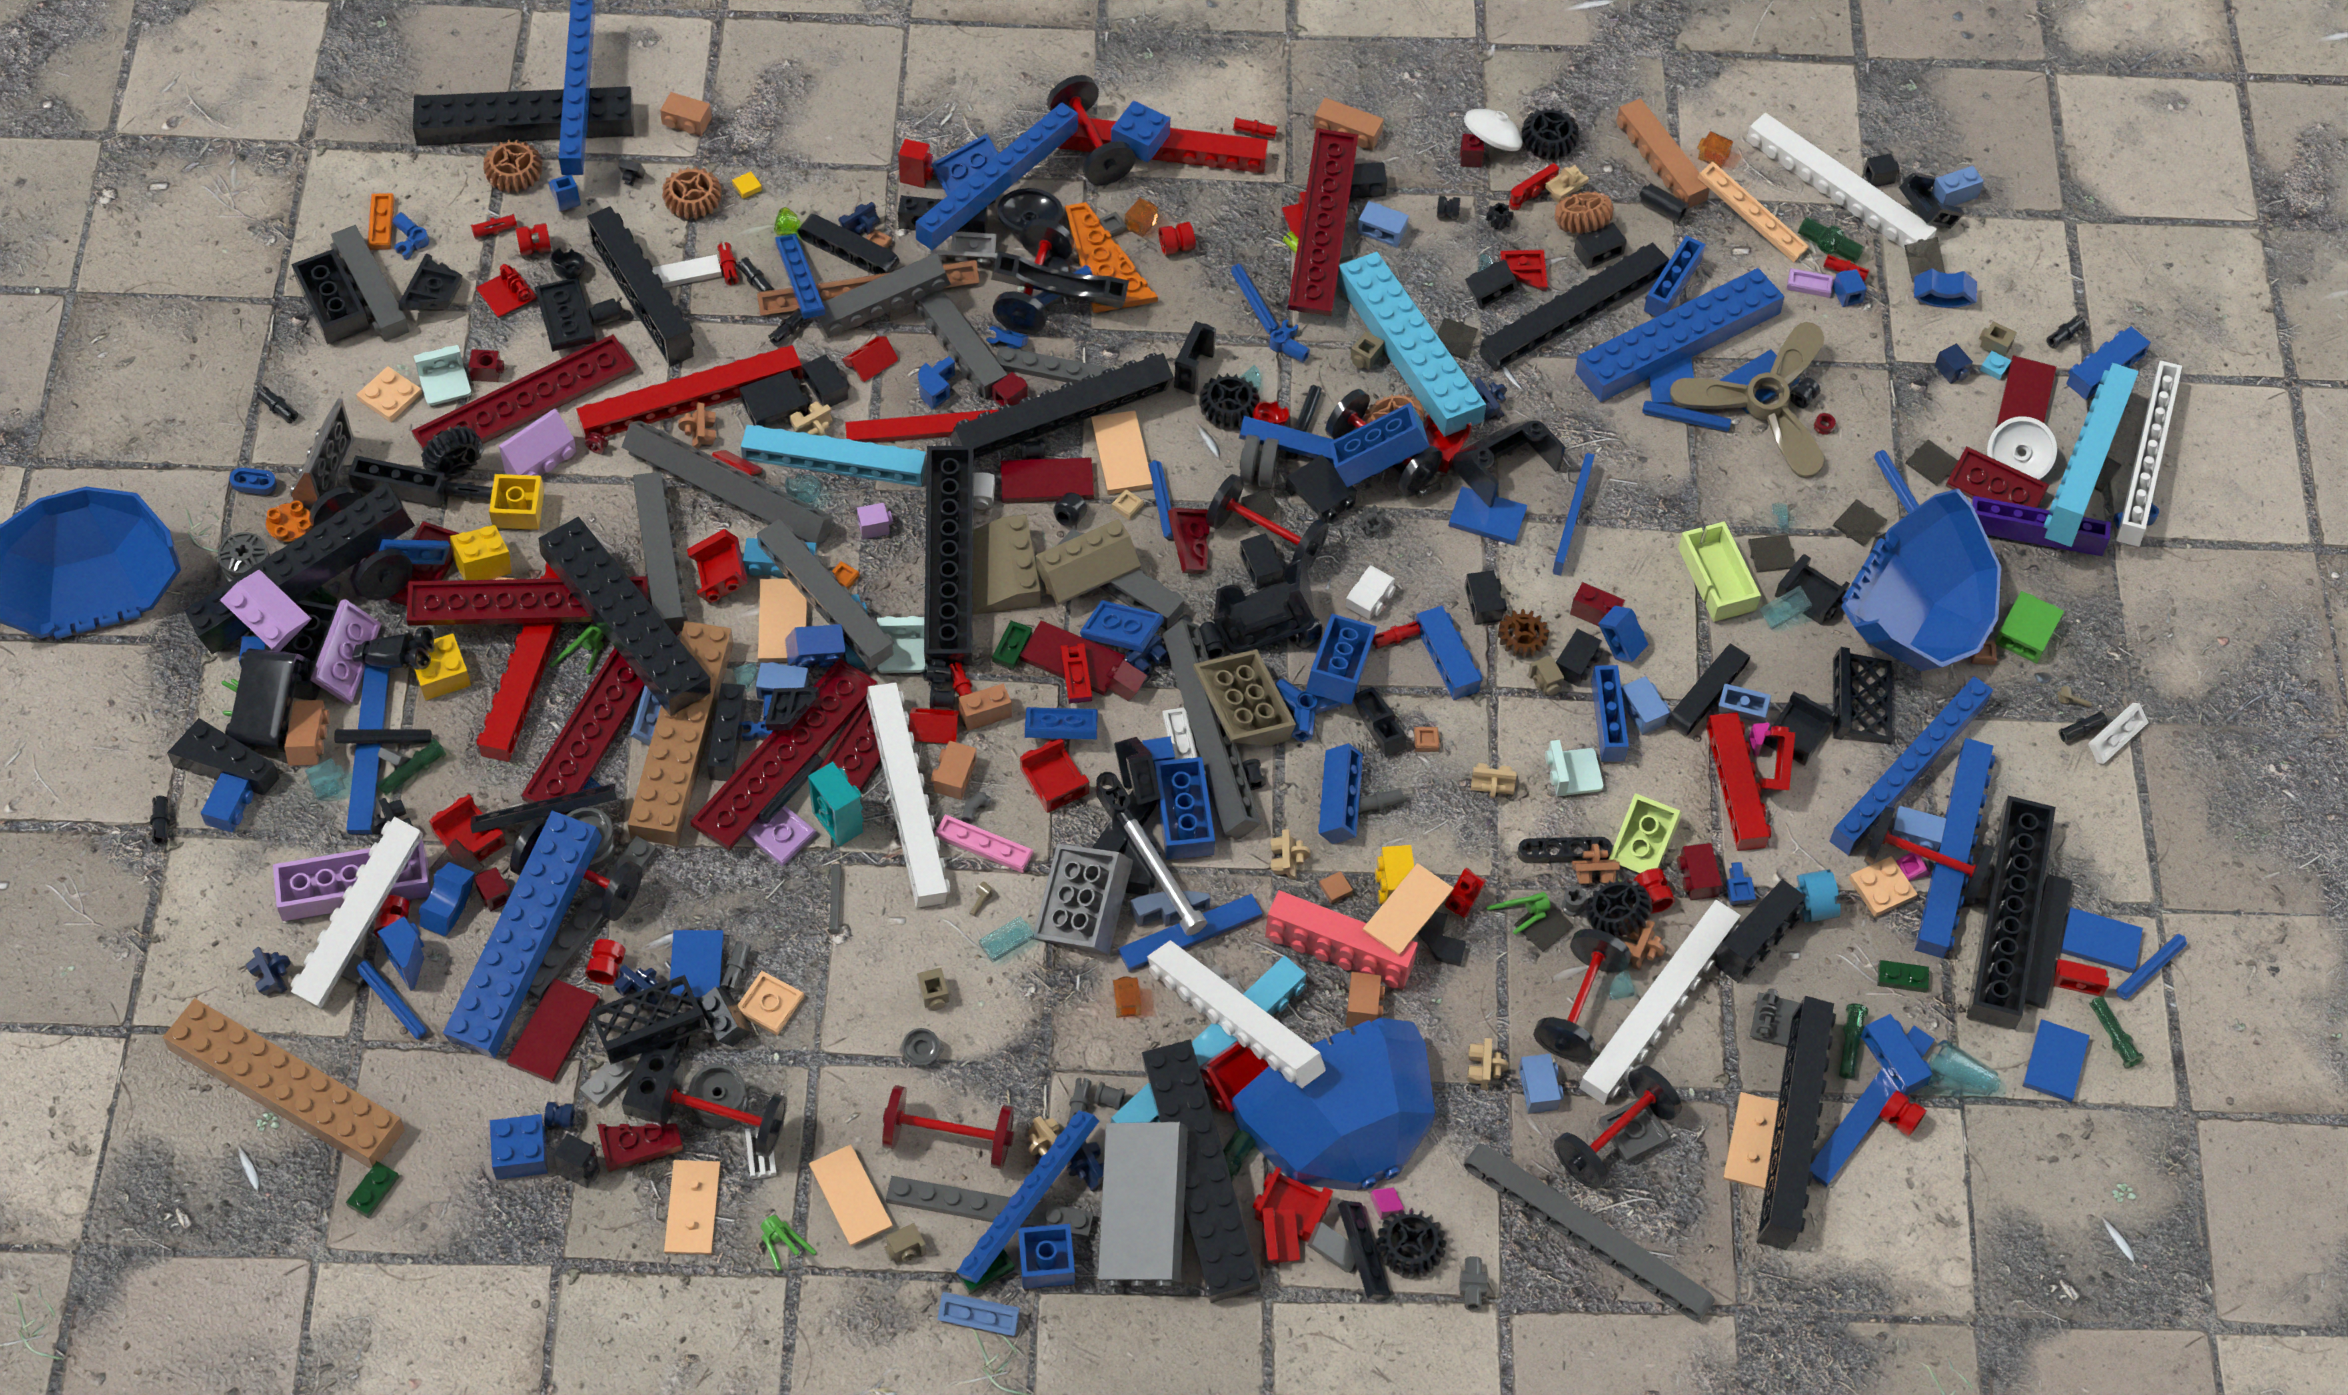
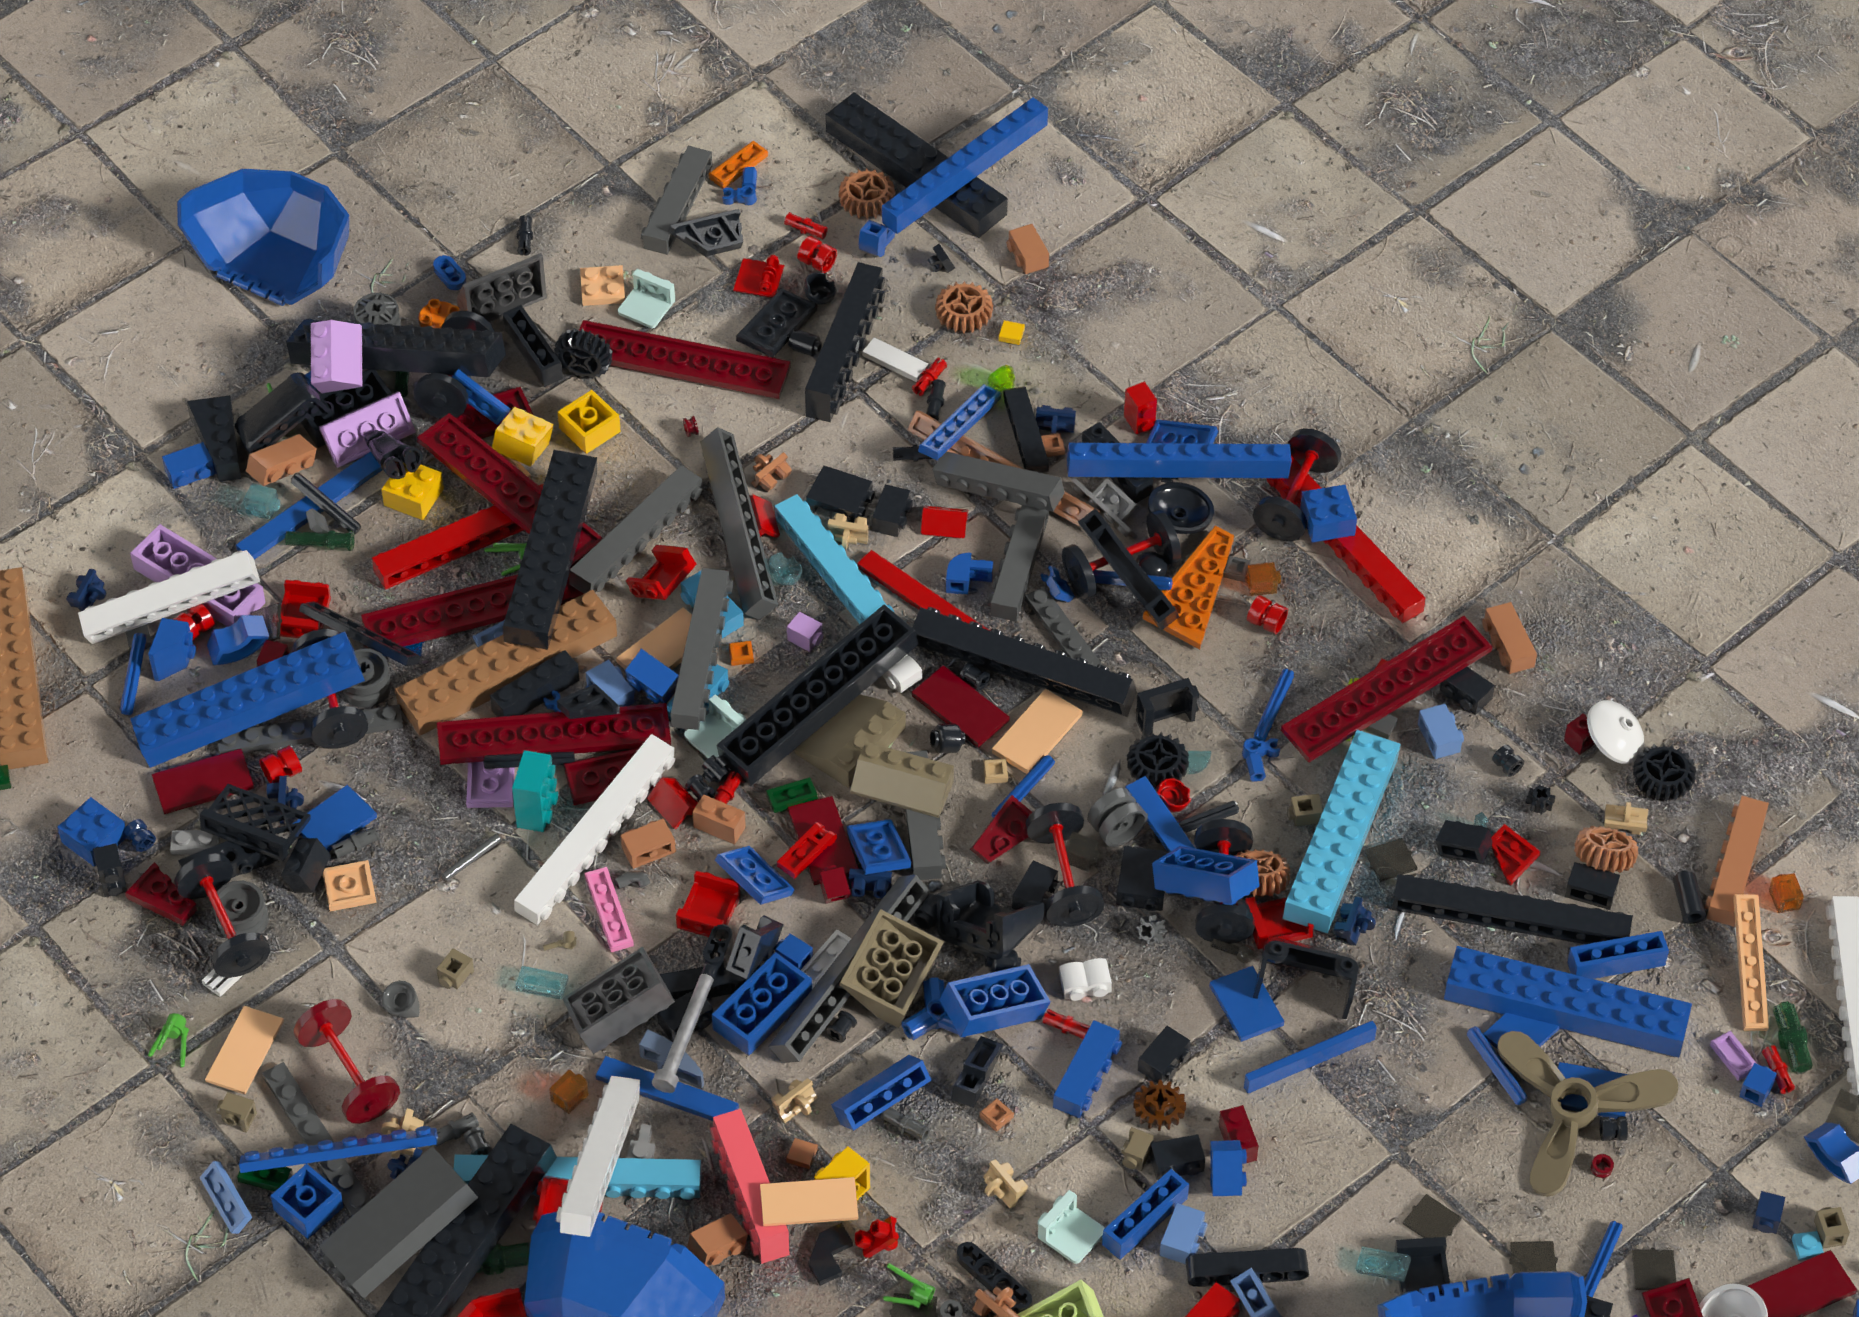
camera: 50 degrees right, 5 degrees down
black pin [150,795,170,845] -> none
black brick [291,249,370,345] -> none
black hips [370,797,413,836] -> none
black pin [445,481,493,501] -> none
dark red brick [468,349,504,382] -> none
lavender slope [499,408,577,476] -> none
red brick [576,345,803,440] -> none
light nougat piece [664,1160,720,1255] -> none
clear light blue tile [733,662,757,689] -> none
dark red brick [992,372,1028,407] -> none
red pin [1233,117,1277,139] -> none
red plate [1509,163,1560,211] -> none
yellowish green piece [1678,521,1761,622] -> none
clear light blue tile [1772,502,1789,528] -> none

